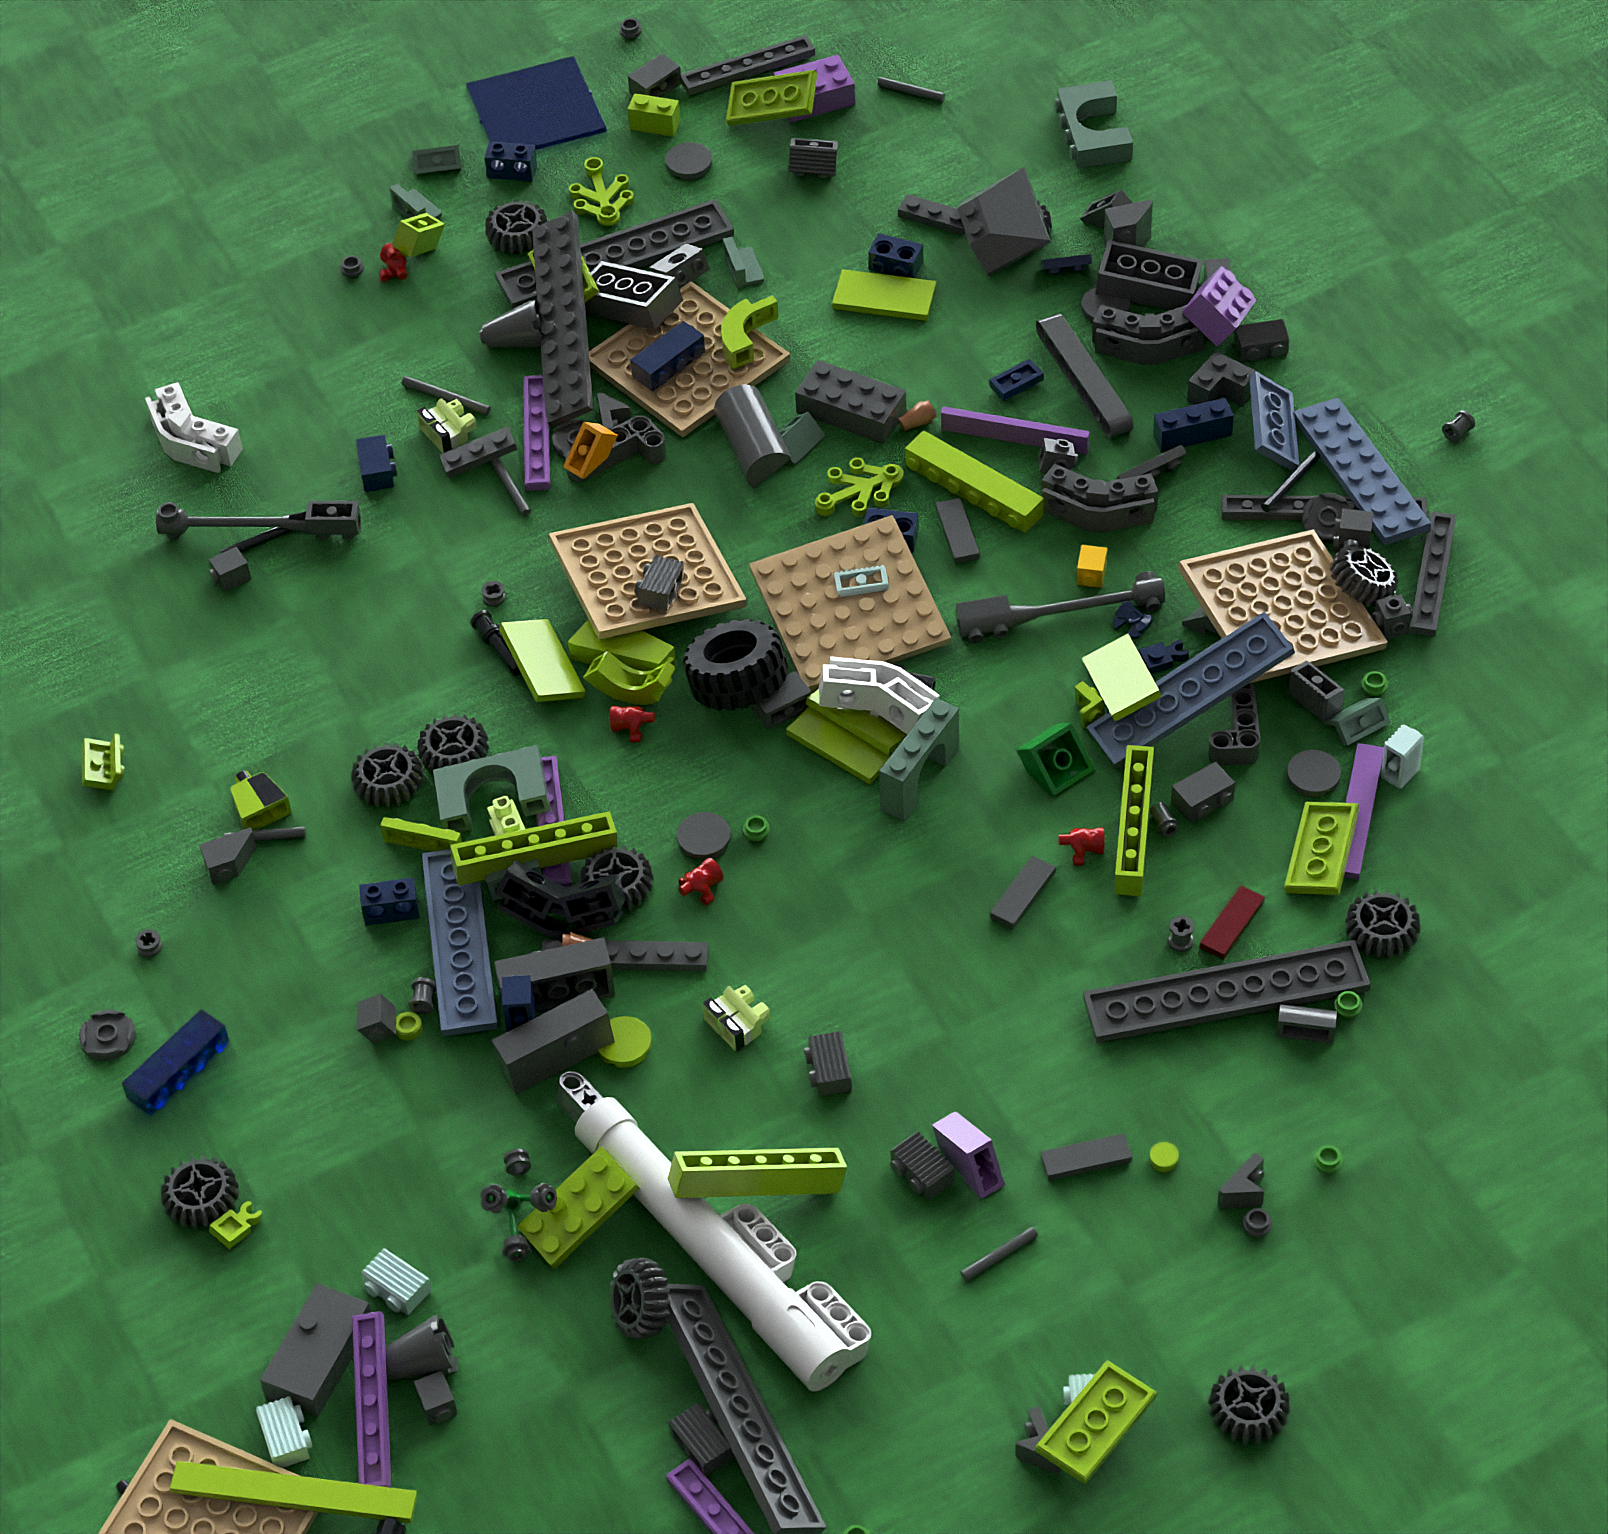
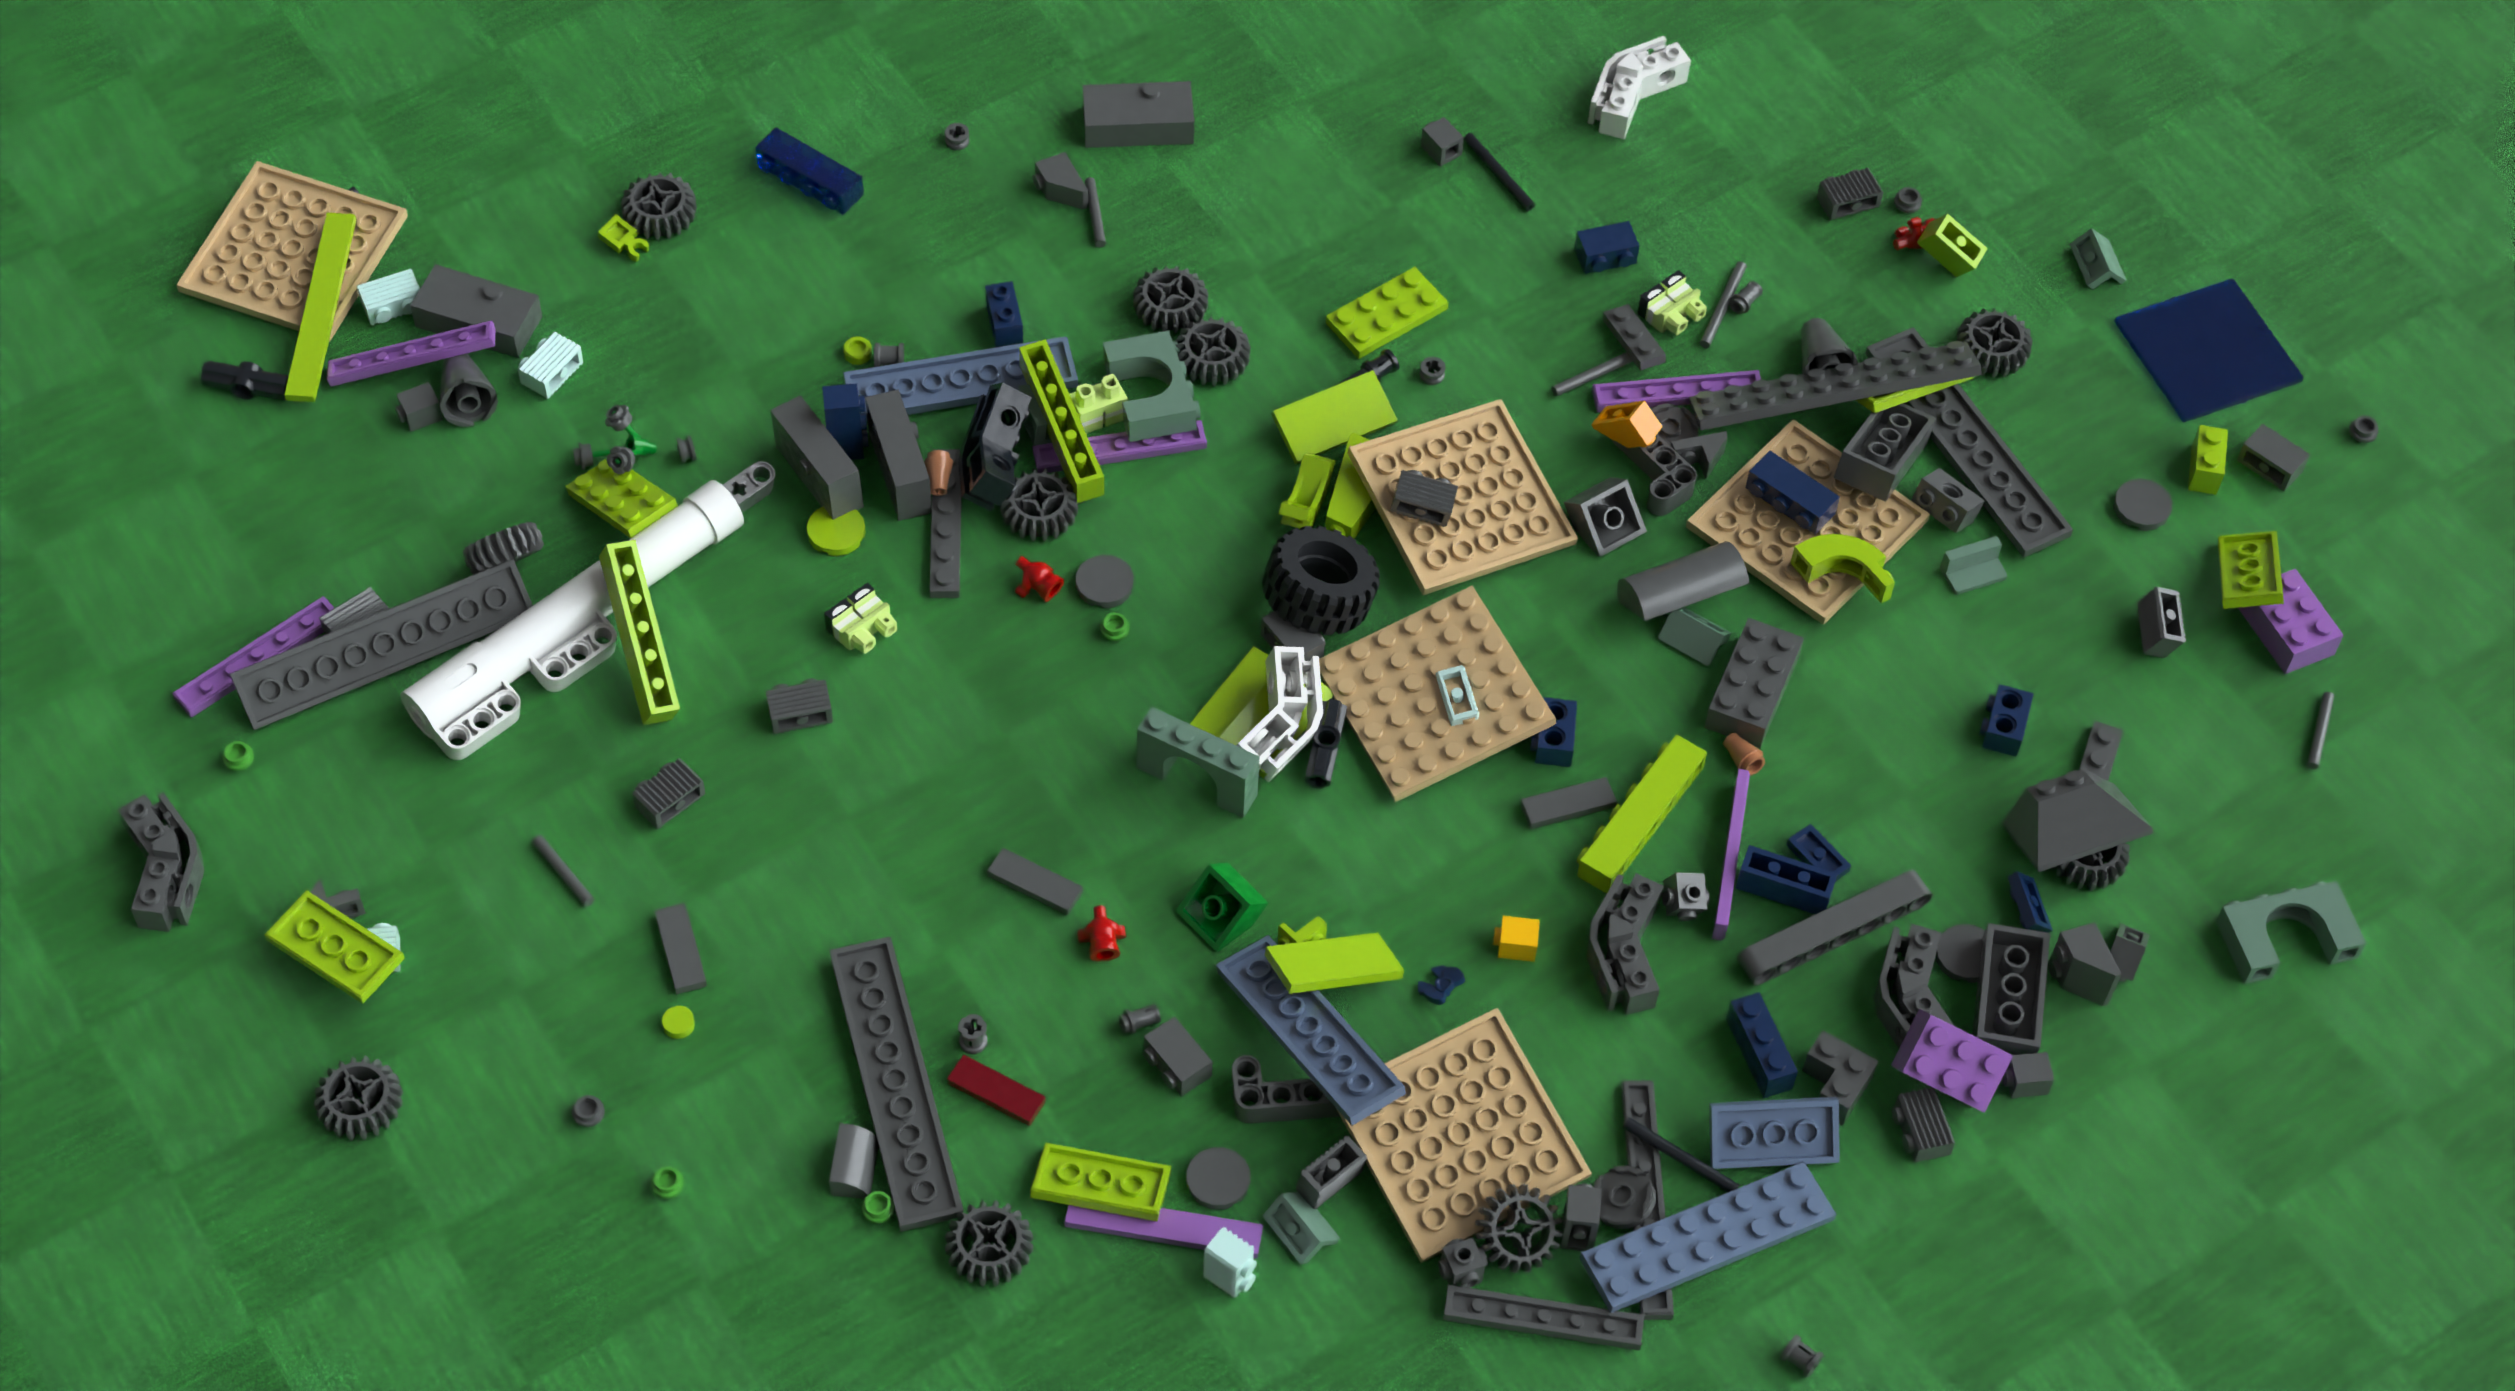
camera: 80 degrees right, 5 degrees up
dark grey tile [79,1009,136,1061] -> none
lime bracket [82,734,124,791] -> none
dark grey bar [156,501,361,540] -> none
lime torso [230,771,292,831] -> none
dark grey brick [357,994,396,1043] -> none
lime plate [380,817,462,852] -> none
sand green panel [390,184,442,219] -> none
dark blue brick [484,141,537,182] -> none
lime plant [569,157,634,226] -> none
red piece [610,706,655,742] -> none
dark grey plate [680,35,816,95] -> none
lime plant [815,458,904,517] -> none
lime tile [832,269,937,321] -> none
medium lavender slope [932,1111,1005,1199] -> none
dark grey bar [955,571,1165,643] -> none
lime brick [1114,745,1154,896] -> none
dark grey plate [1115,445,1186,480] -> none
dark blue plate [1138,639,1189,674] -> none
dark grey slope [1217,1153,1264,1209] -> none
bright green plate [1361,671,1388,696] -> none
none -> dark grey brick [1083,81,1194,148]
none -> lime plate [1325,267,1449,359]
none -> dark grey slope [1564,477,1647,557]
none -> dark grey pin [1730,281,1763,314]
none -> dark blue brick [1736,845,1838,915]
none -> dark grey brick [1817,167,1883,220]

